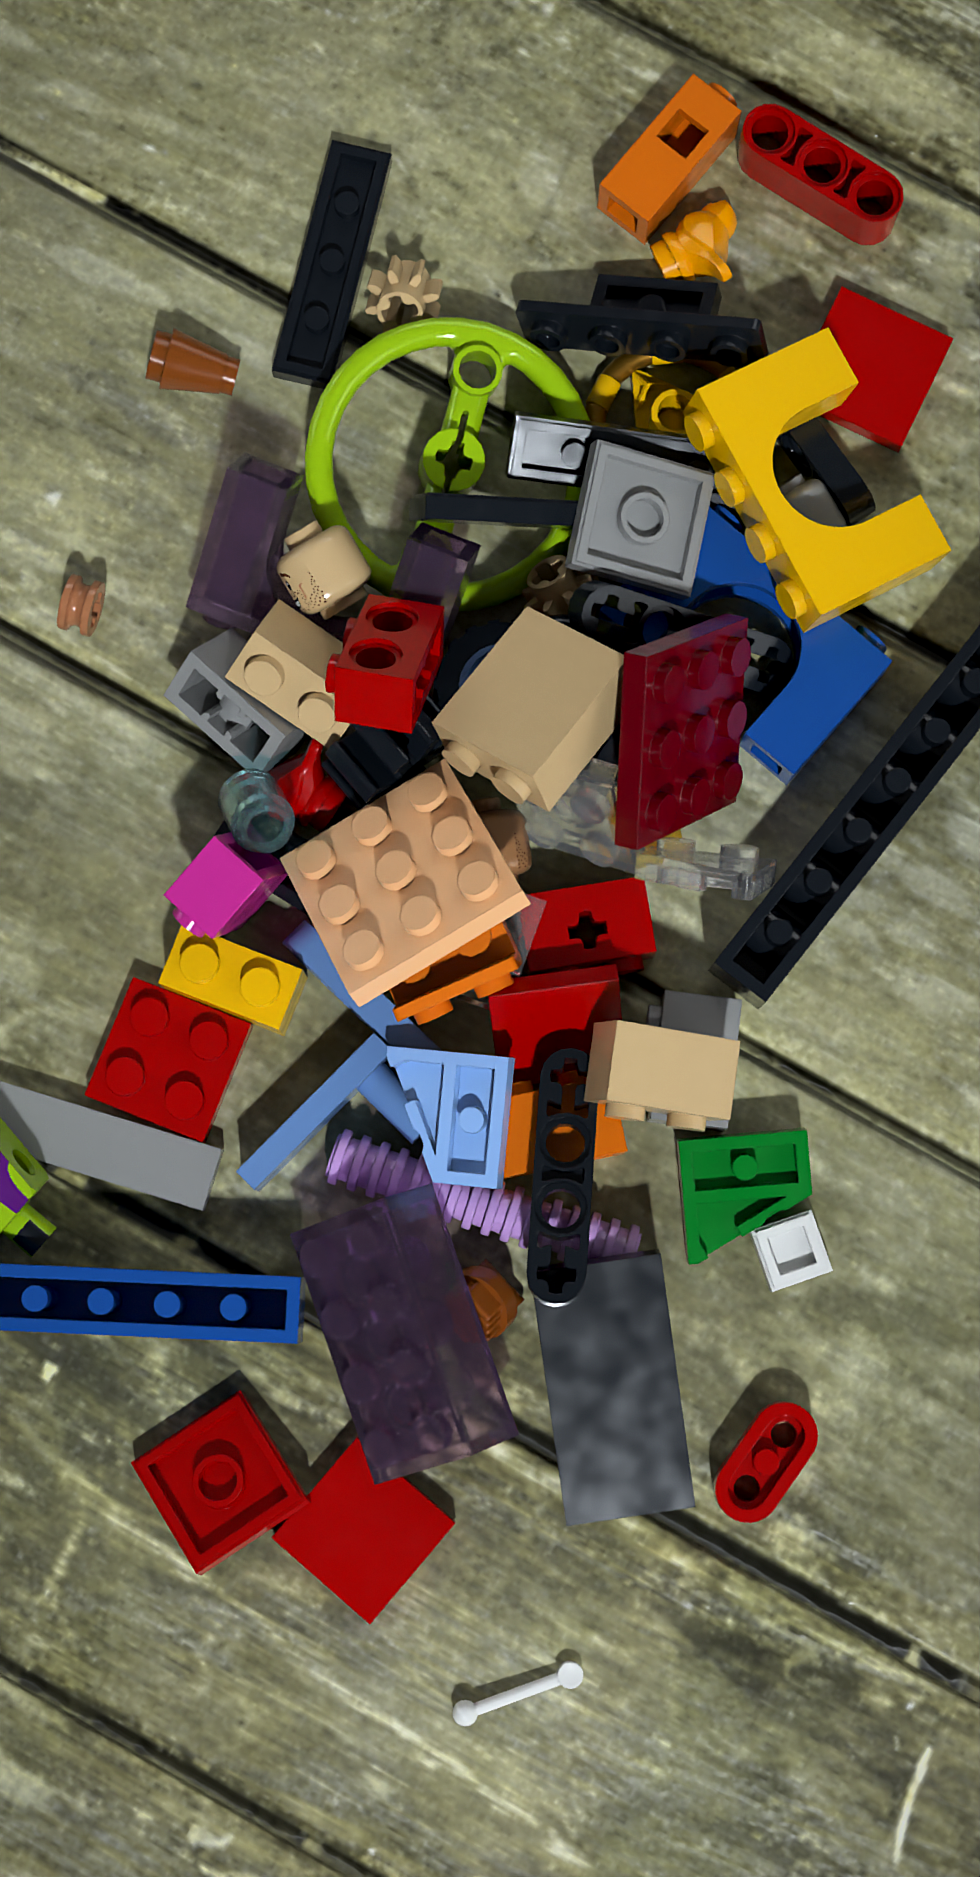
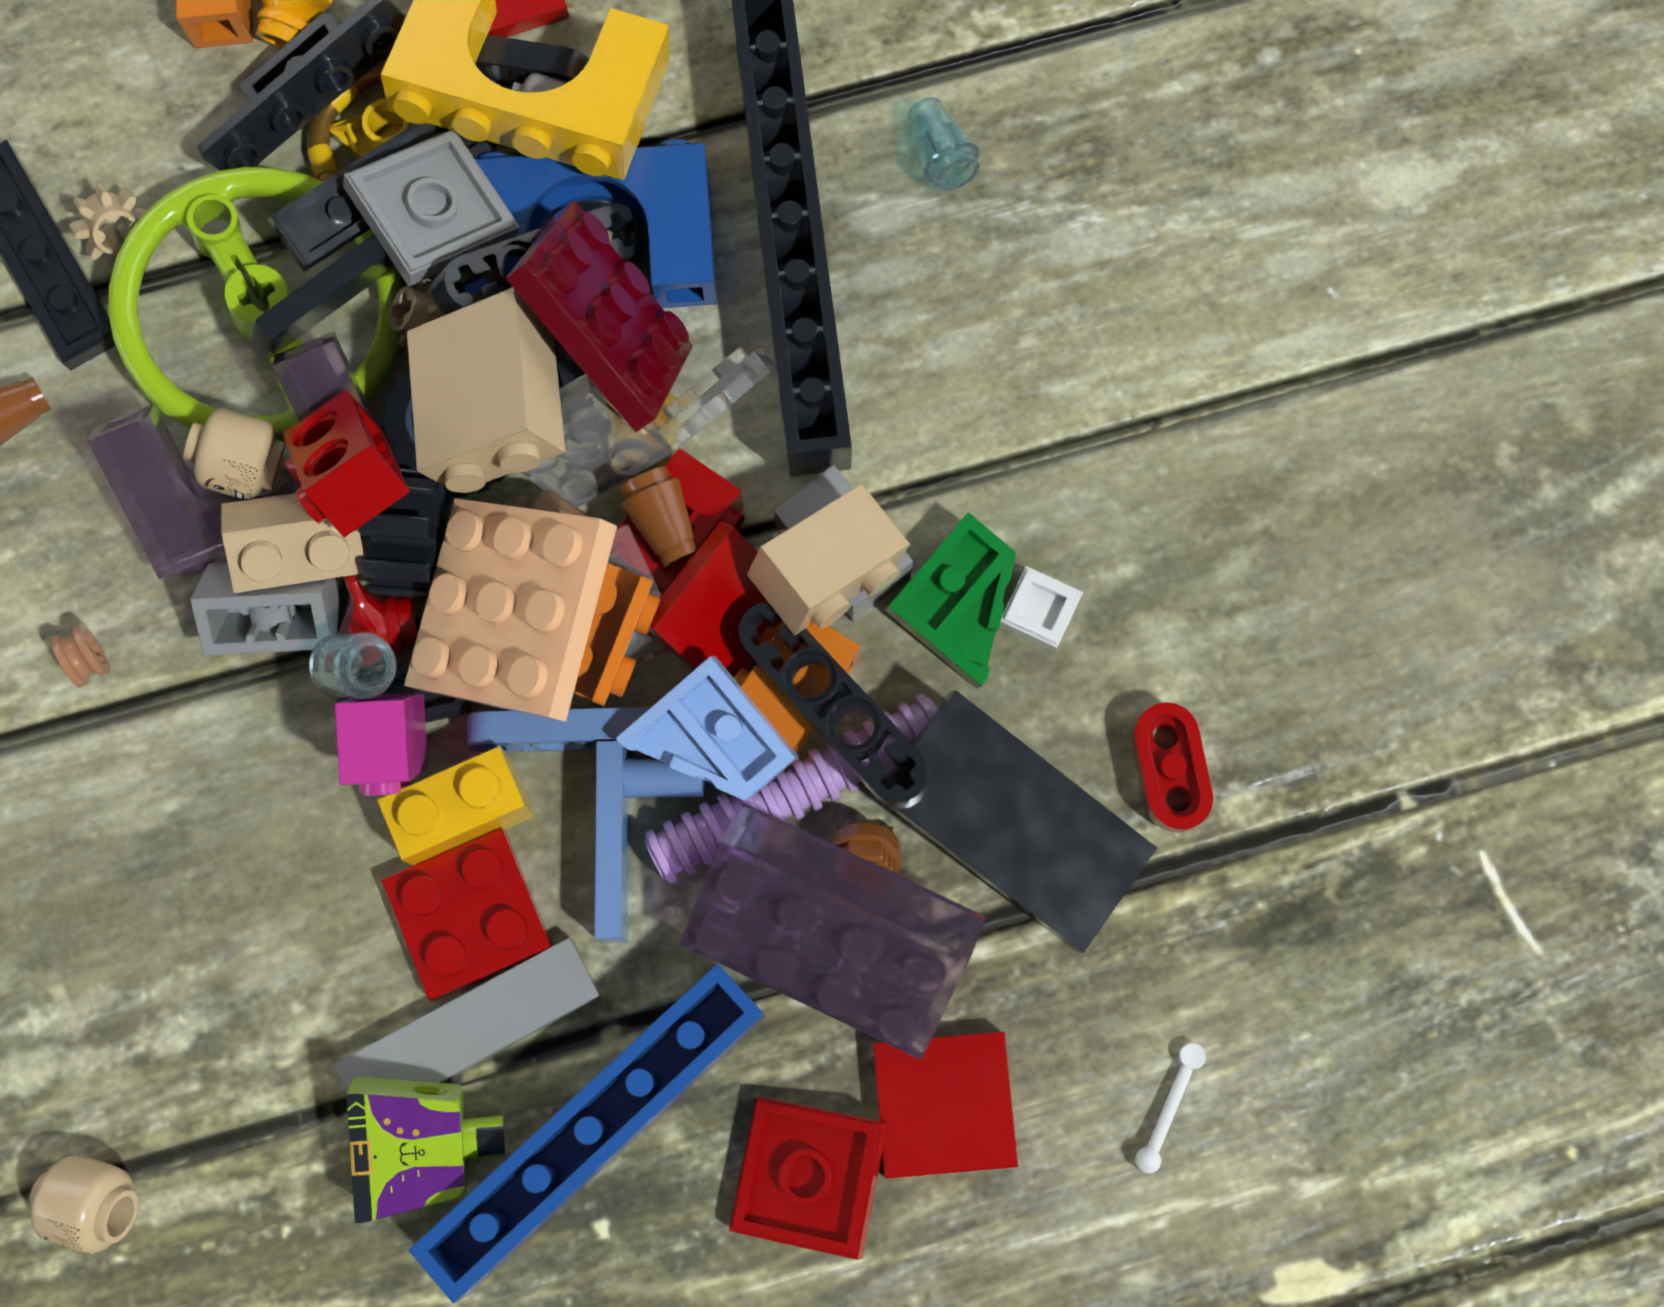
camera: 45 degrees left, 5 degrees down
none -> dark orange cone [619,466,698,567]

